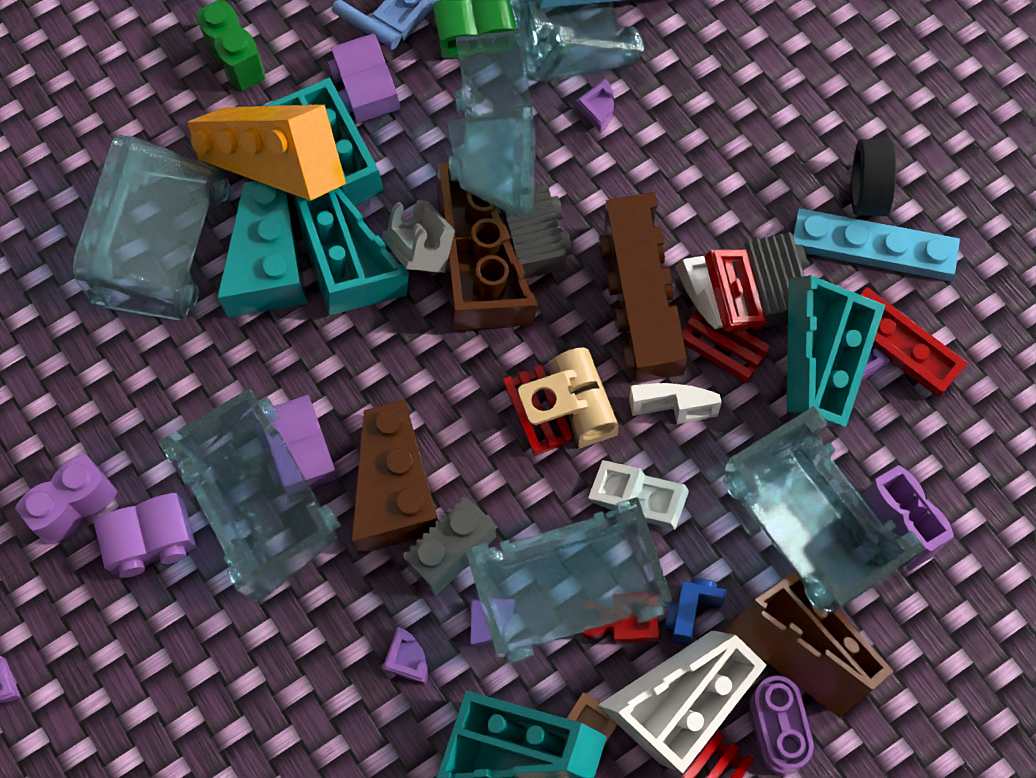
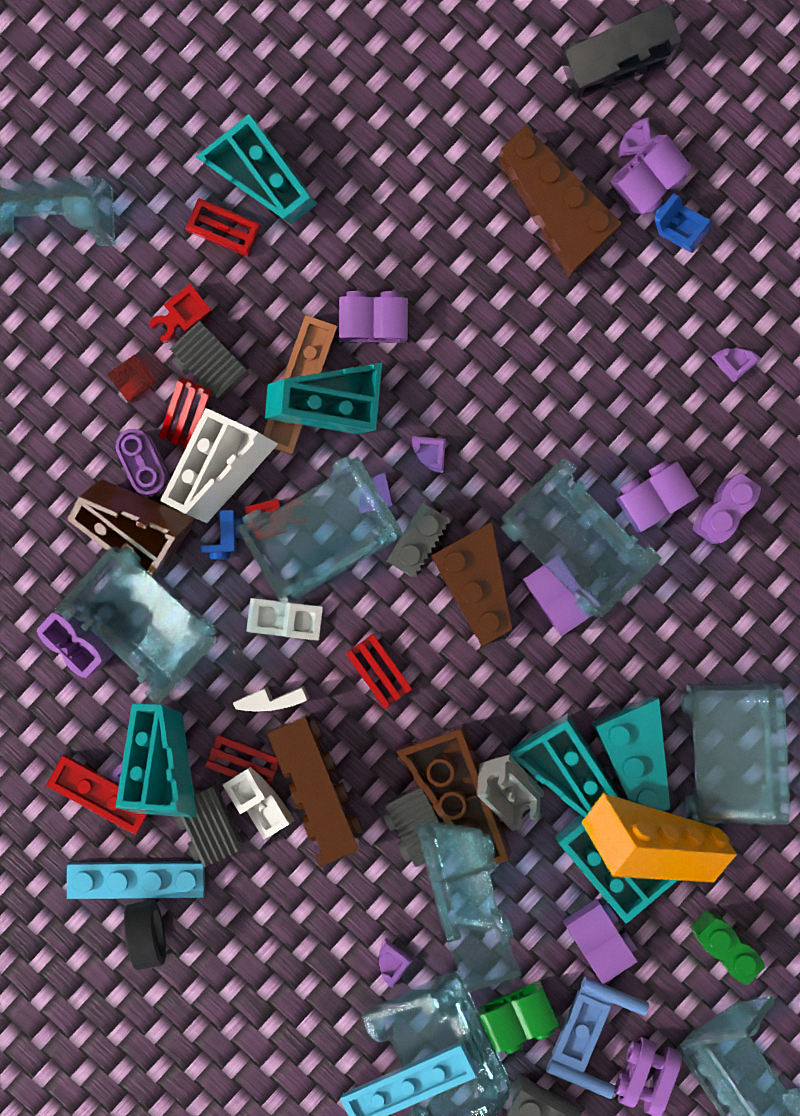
camera: 165 degrees right, 20 degrees up
tan piece [518,348,619,449] -> none
red tile [704,249,767,331] -> none

